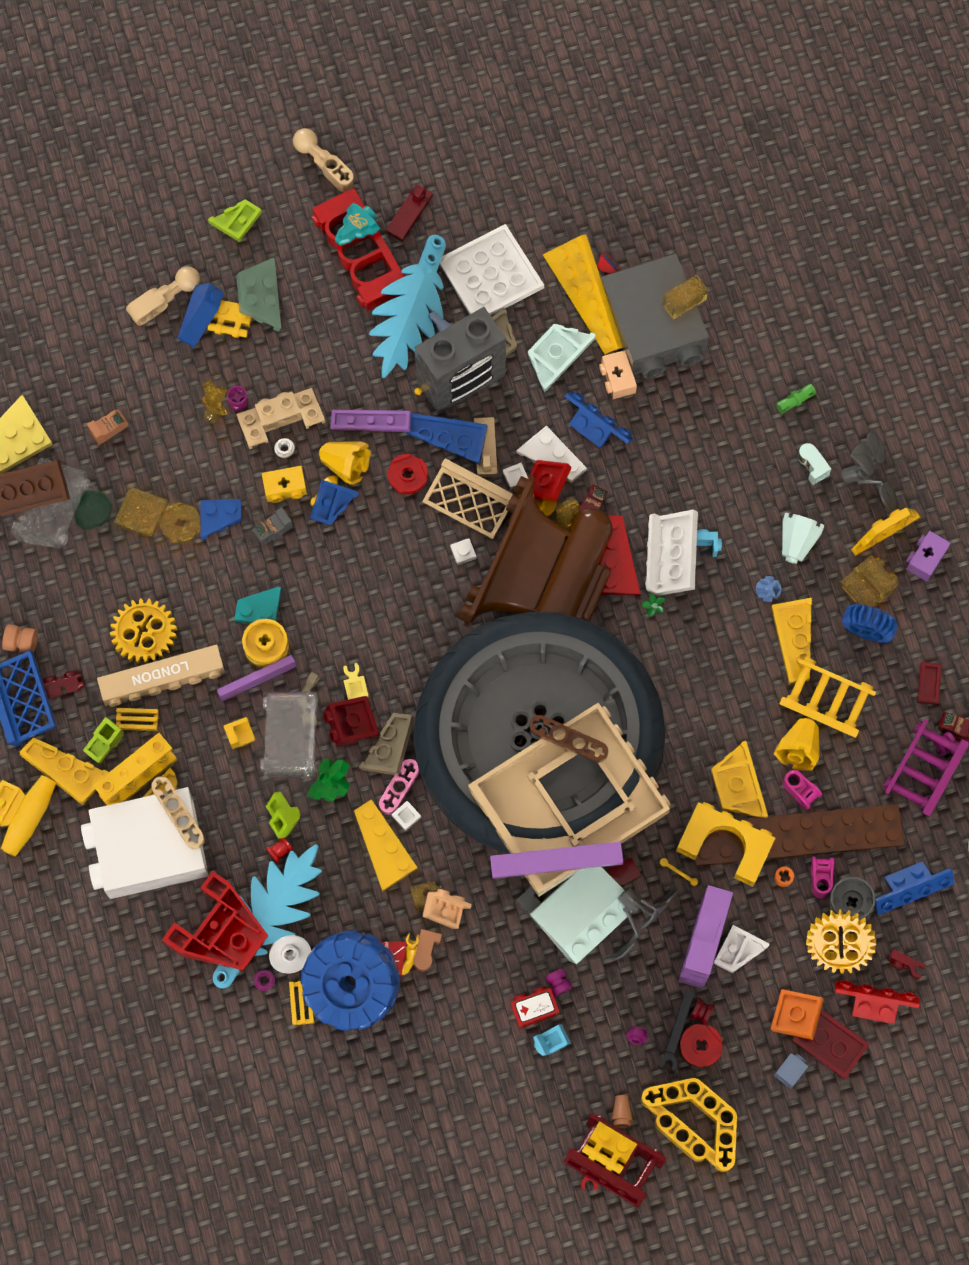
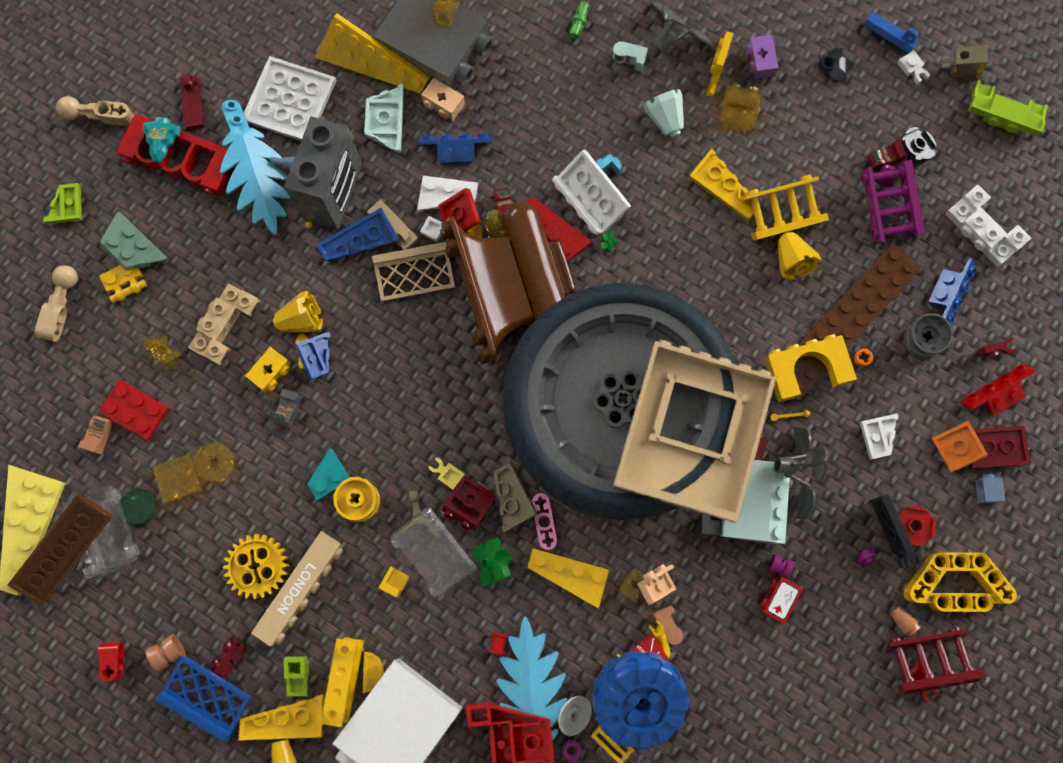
camera: 40 degrees left, 5 degrees up
yellow tile [116,708,159,731] -> none
tan beam [152,777,205,849] -> none
blue slope [178,283,224,347] -> none
blue wing [200,499,242,540] -> none
medium lavender tile [217,655,296,702] -> none
magenta wheel [227,386,248,412] -> none
lime brick [266,792,300,839] -> none
white plate [274,438,295,458] -> none
medium lavender tile [330,410,412,432] -> none
red plate [387,454,428,495] -> none
white plate [392,801,421,831] -> none
white plate [450,538,476,565] -> none
medium lavender tile [490,842,623,879] -> none
reddish brown beam [530,715,608,763] -> none
medium azure bracket [533,1024,571,1056] -> none
yellow plate [582,1121,637,1174] -> none
red slope [597,251,621,274] -> none
medium lavender tile [678,885,733,989] -> none
dark red wheel [690,998,715,1025] -> none
yellow wing [711,741,768,818] -> none
medium blue gear [756,576,781,602] -> none
dark pink piece [782,770,822,810] -> none
yellow gear [806,909,876,974] -> none
dark pink piece [811,857,834,899] -> none
blue gear [842,603,898,643] -> none
dark red tile [917,662,942,705] -> none
none -> red plate [98,379,170,441]

